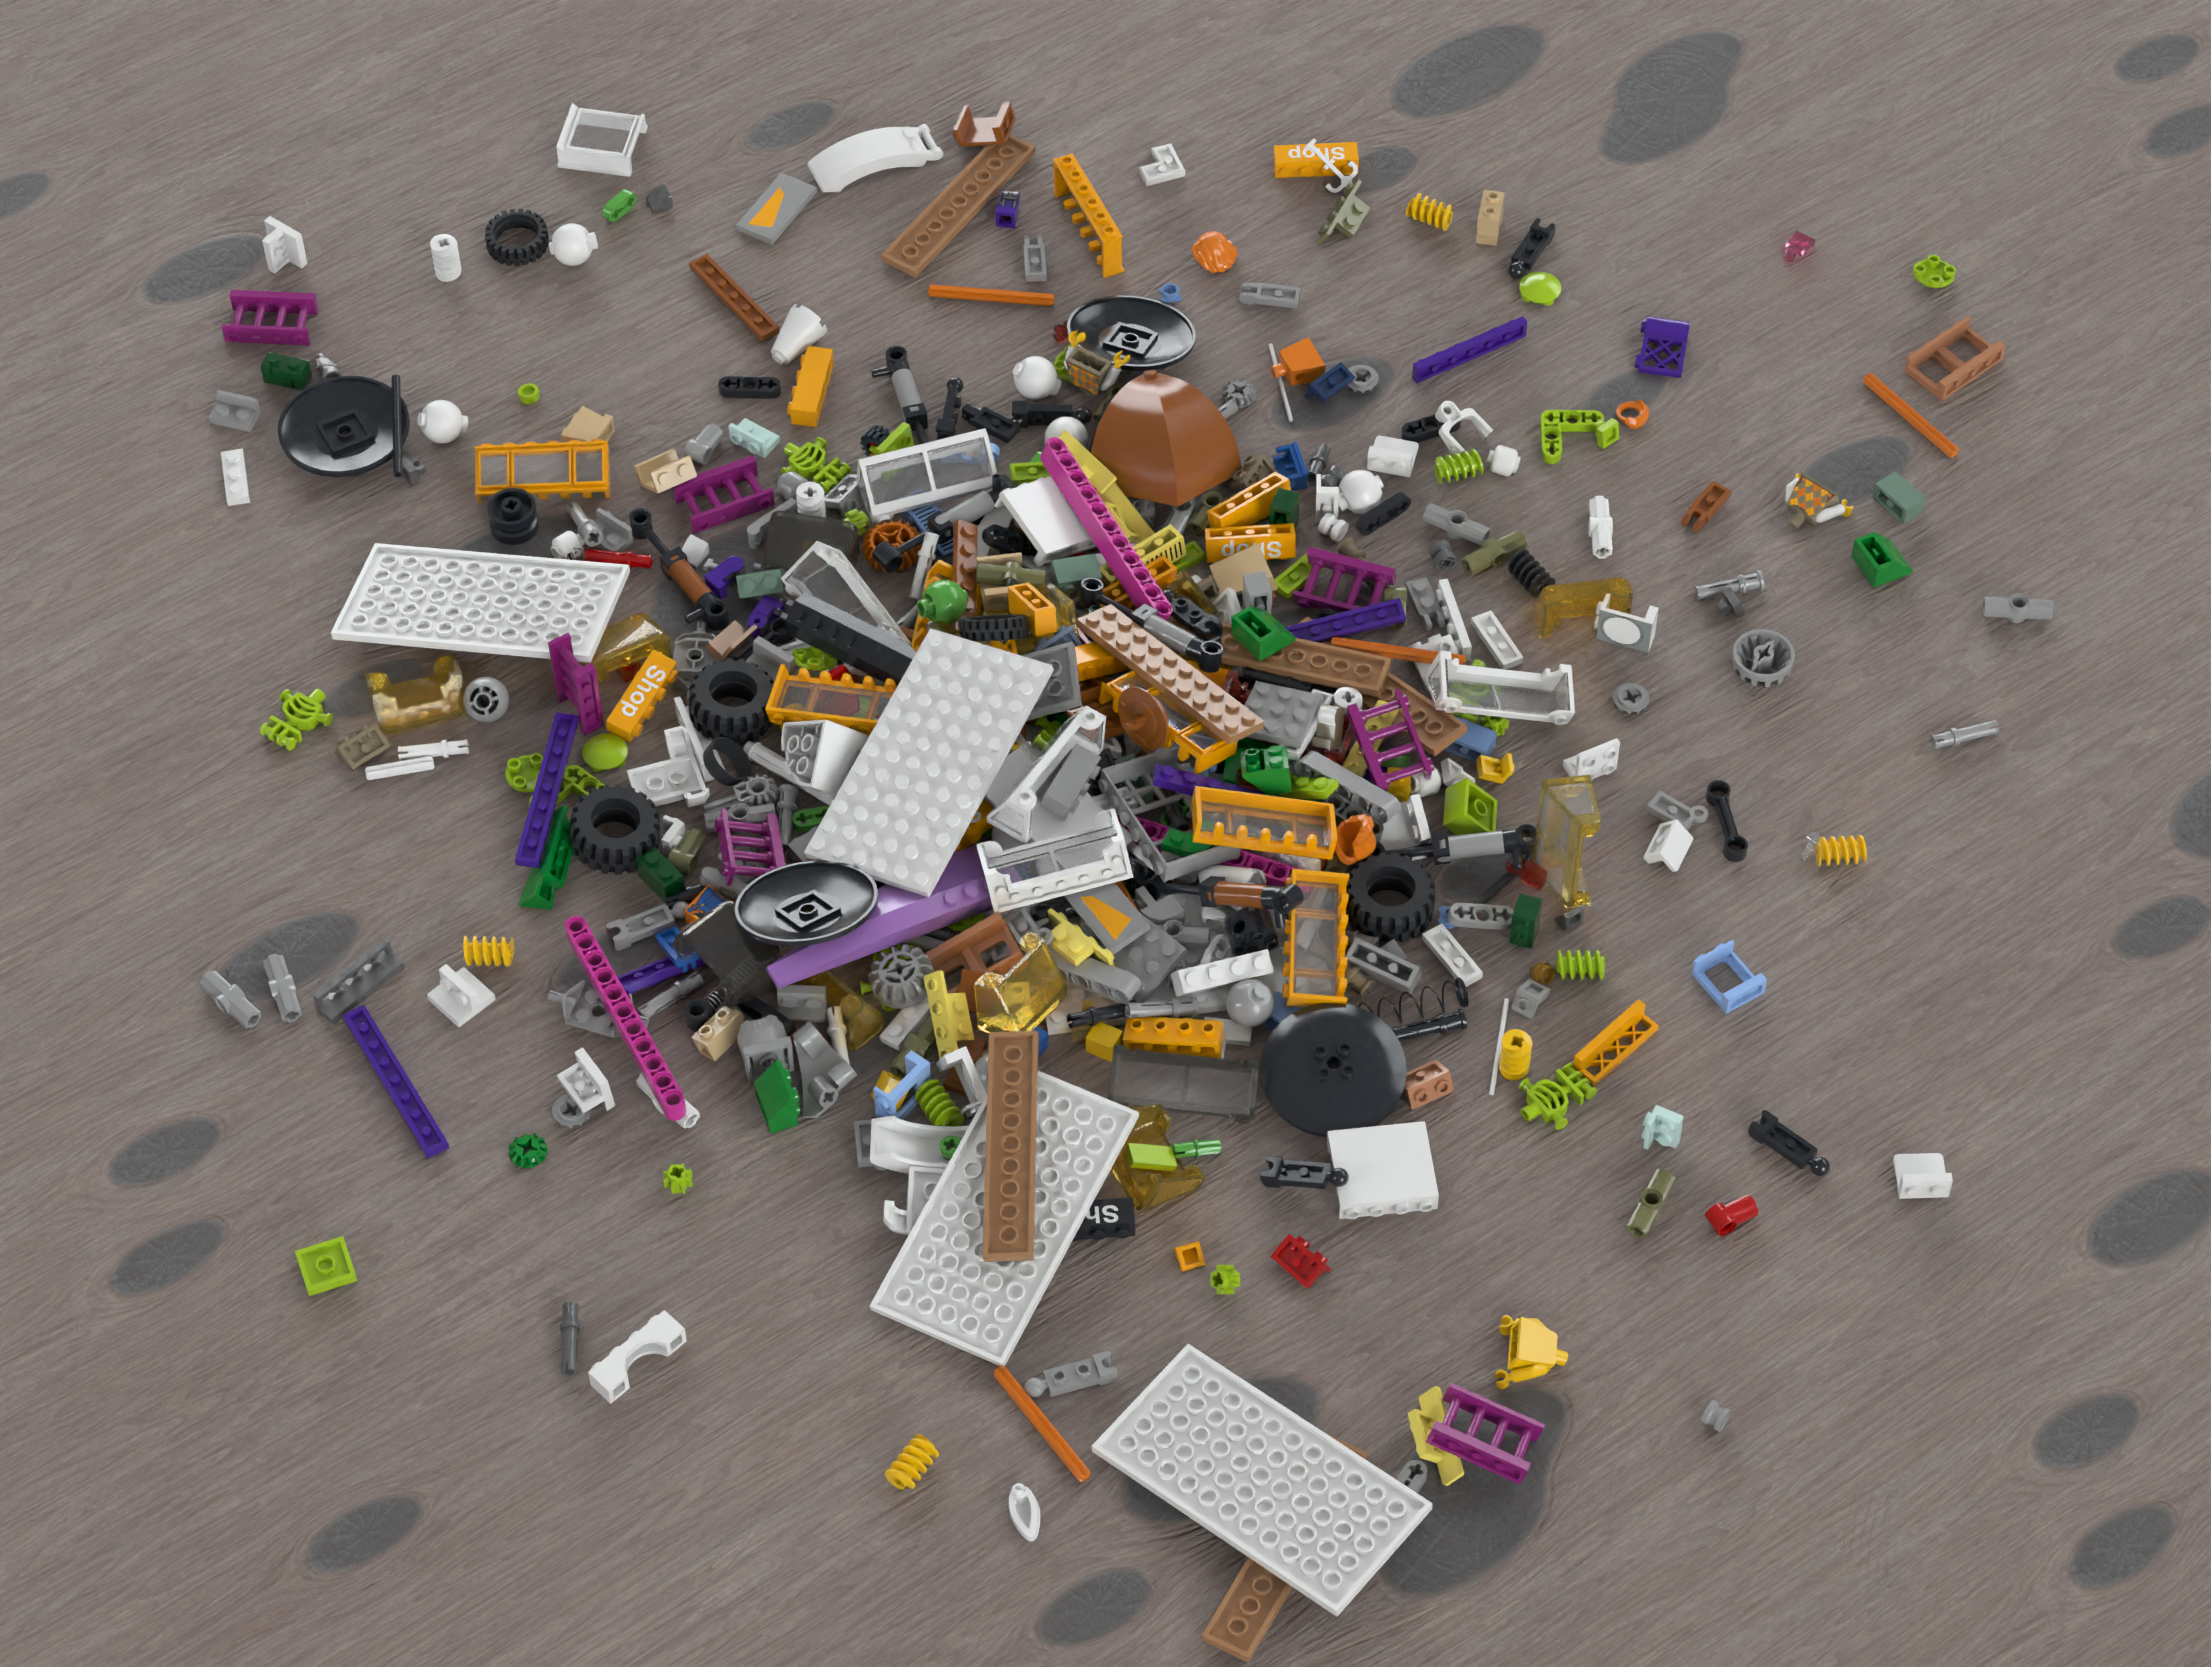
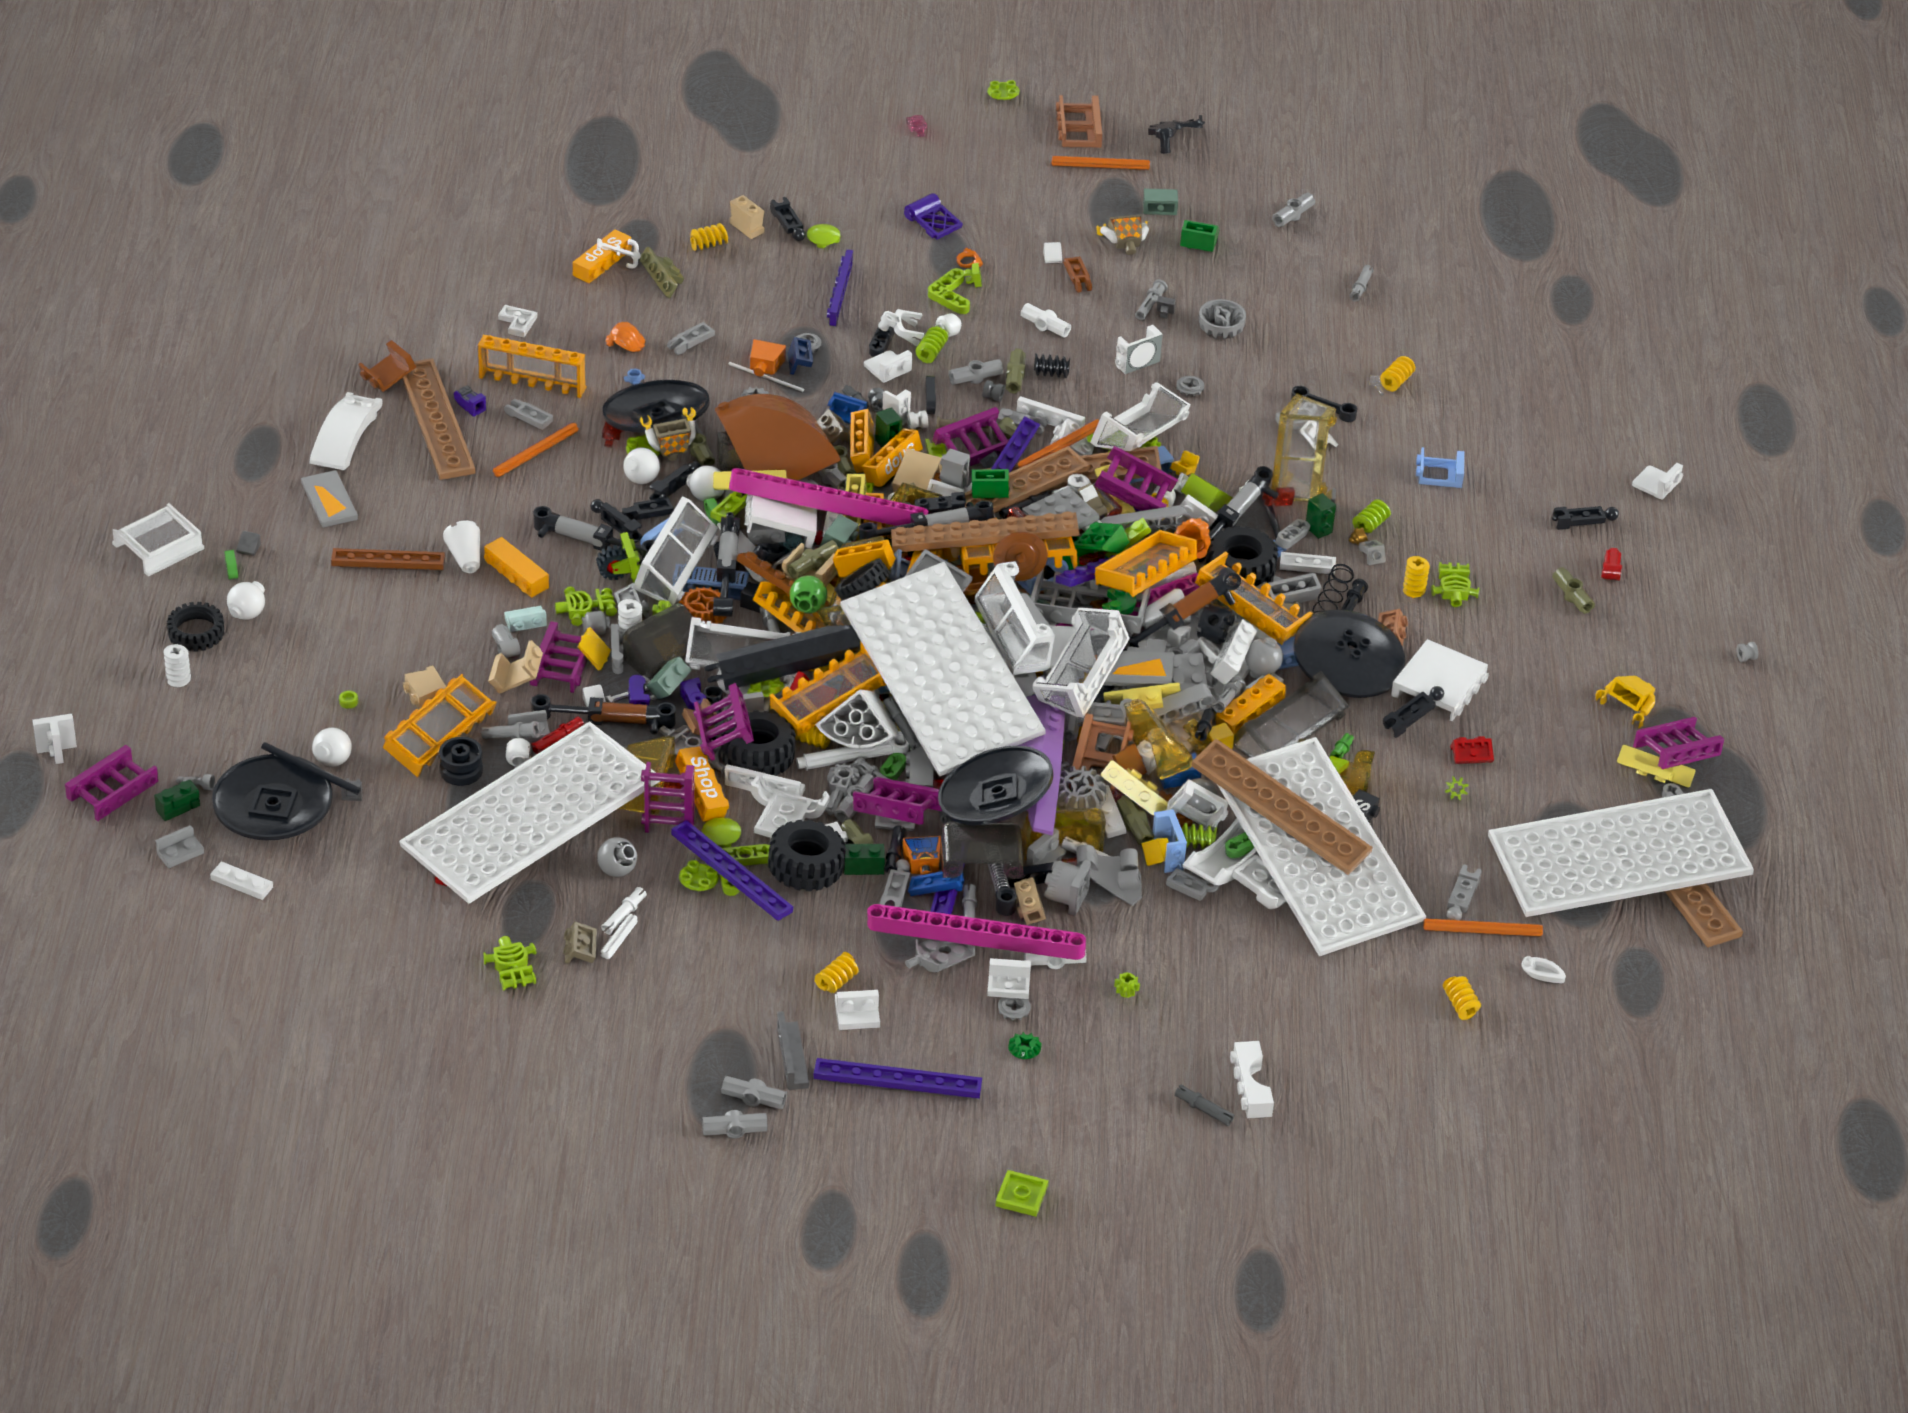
camera: 55 degrees left, 10 degrees down
clear yellow windscreen [365,653,467,734] -> none
green wedge [518,805,573,910] -> none
light grey hinge [699,867,748,900] -> none
black tyre [703,737,751,786] -> none
black beam [718,376,781,399] -> none
green slope [754,1060,801,1134] -> none
white pin [909,532,939,600] -> none
light orange slope [1173,1241,1206,1272] -> none
white brick [1338,470,1384,514] -> none
white plate [1471,610,1524,670] -> none
white piece [1489,998,1509,1095] -> none
clear yellow windscreen [1533,577,1633,638] -> none
white bracket [1563,738,1620,786] -> none
light orange fence [1573,999,1659,1086] -> none
light aqua bracket [1641,1105,1684,1150] -> none
none -> yellow piece [577,627,611,671]
none -> magenta fence [693,683,754,761]
none -> white slope [1043,242,1062,263]
none -> black animal [1148,115,1205,154]

